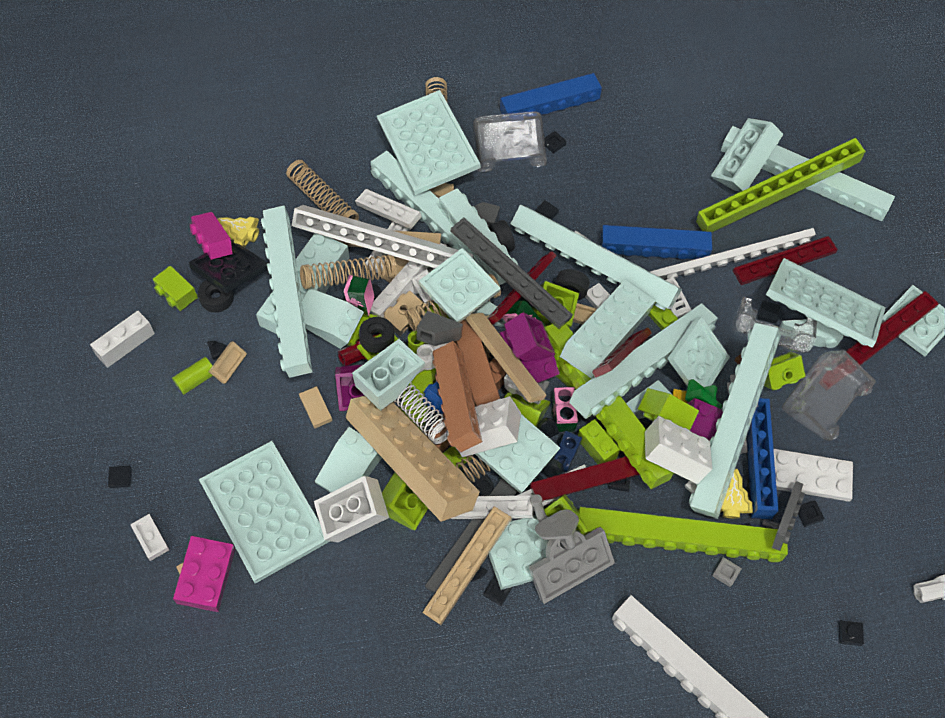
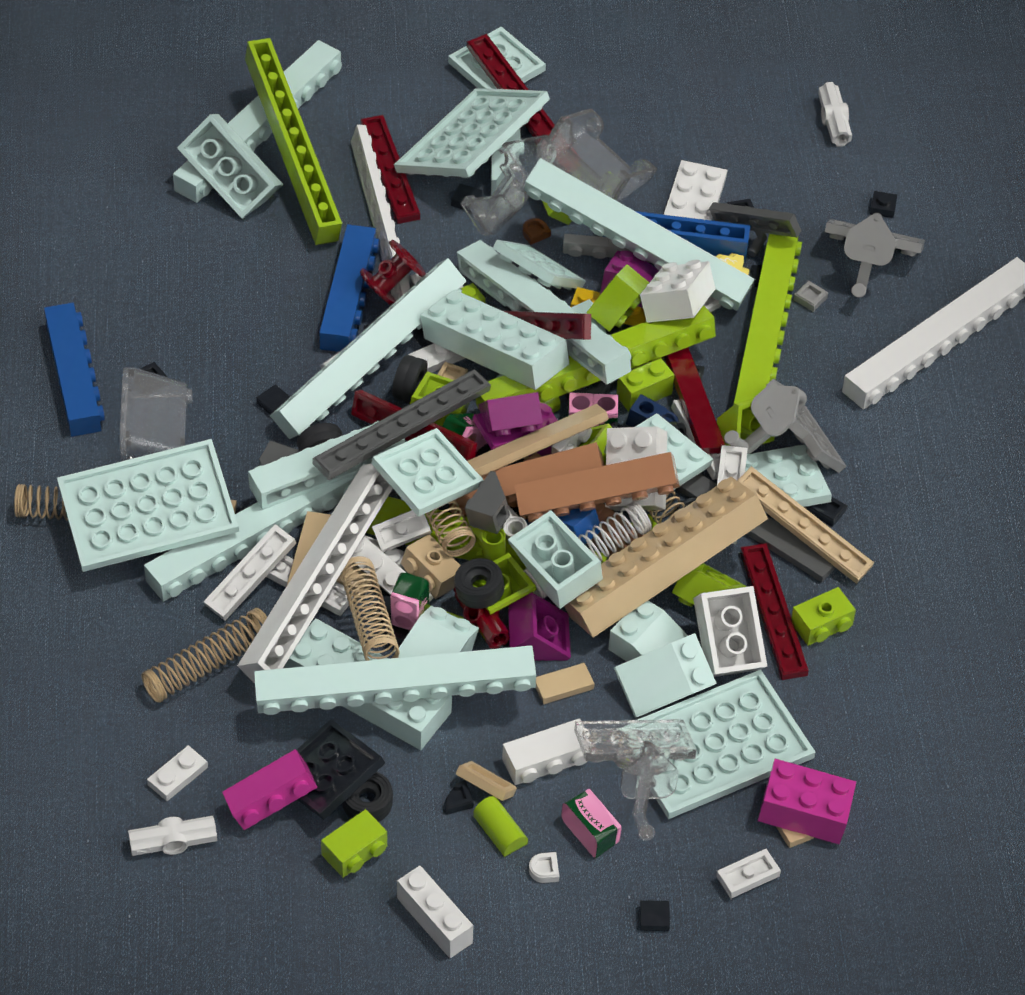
camera: 85 degrees left, 10 degrees down
light yellow rock [217,217,259,247] -> none
green panel [685,379,723,409] -> none
none -> white piece [128,816,217,856]
none -> white plate [147,745,208,801]
none -> dark red hose [360,240,426,305]
none -> white brick [502,718,593,785]
none -> white tile [529,852,559,883]
none -> bright pink piece [561,789,622,859]
none -> clear plate [574,719,697,841]
none -> light aqua slope [614,633,717,718]
none -> dark red tile [740,543,809,680]
none -> lime brick [791,587,856,646]
none -> light grey plate [825,213,925,298]

